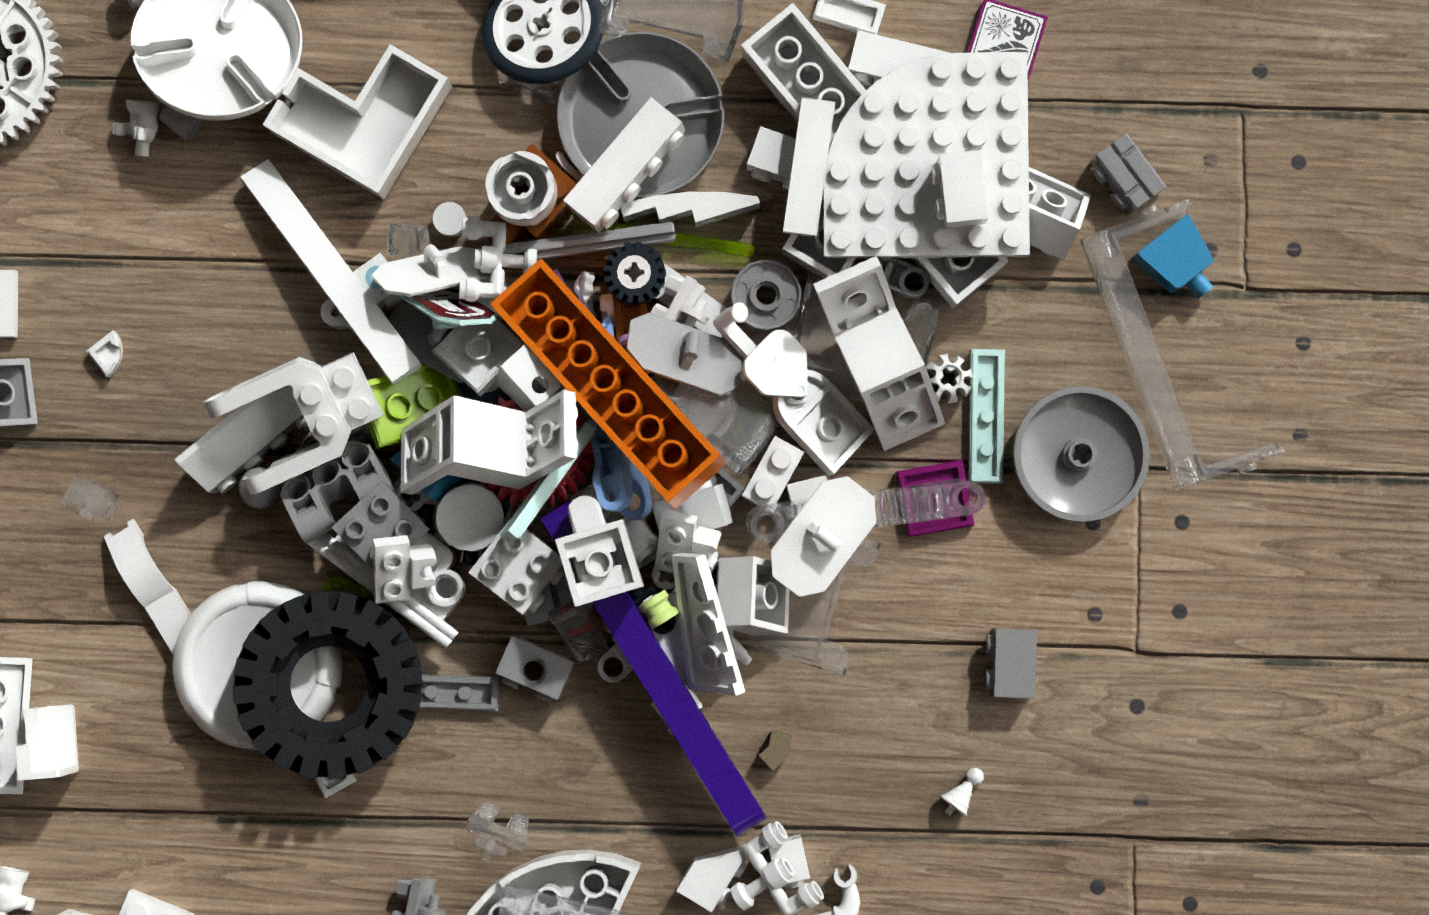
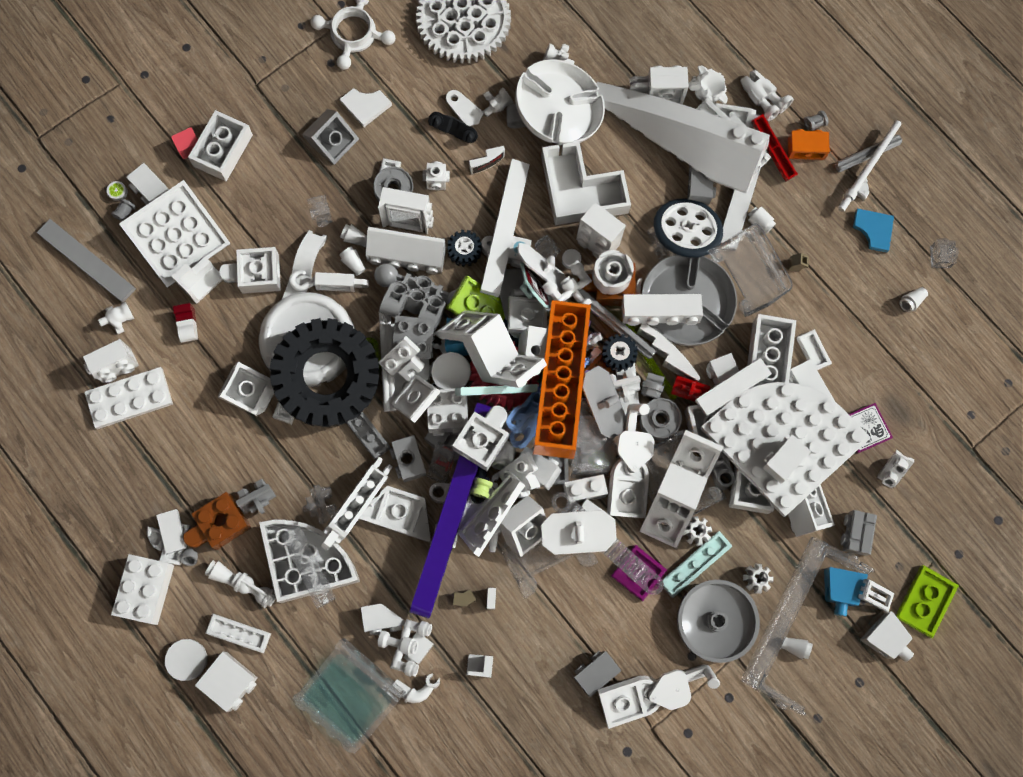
camera: 40 degrees right, 10 degrees down
white plate [203,352,384,495] -> none
white piece [940,768,984,817] -> none
none -> leg [173,303,198,343]
none -> white slope [218,362,274,416]
none -> white brick [219,247,281,294]
none -> white piece [289,270,369,292]
none -> white hinge [320,457,392,550]
none -> white cone [339,246,366,276]
none -> white cone [340,224,367,247]
none -> white wing [359,486,431,543]
none -> light grey wheel [373,166,413,202]
none -> white window [378,187,434,234]
none -> white tile [390,375,440,423]
none -> white brick [423,161,450,190]
none -> black piece [428,112,478,143]
none -> white piece [446,90,484,127]
none -> black wheel [447,230,482,267]
none -> white panel [466,654,493,678]
none -> white slope [469,146,505,175]
none -> white tile [487,588,496,610]
none -> white brick [576,202,626,259]
none -> white plate [597,665,720,729]
none -> light grey piece [641,372,665,399]
none -> red hips [671,375,711,402]
none -> white piece [743,564,773,594]
none -> white cone [781,636,813,660]
none -> white tile [858,579,894,612]
none -> white torso [860,611,914,662]
none -> white hips [877,450,914,488]
none -> lime tile [896,565,959,638]

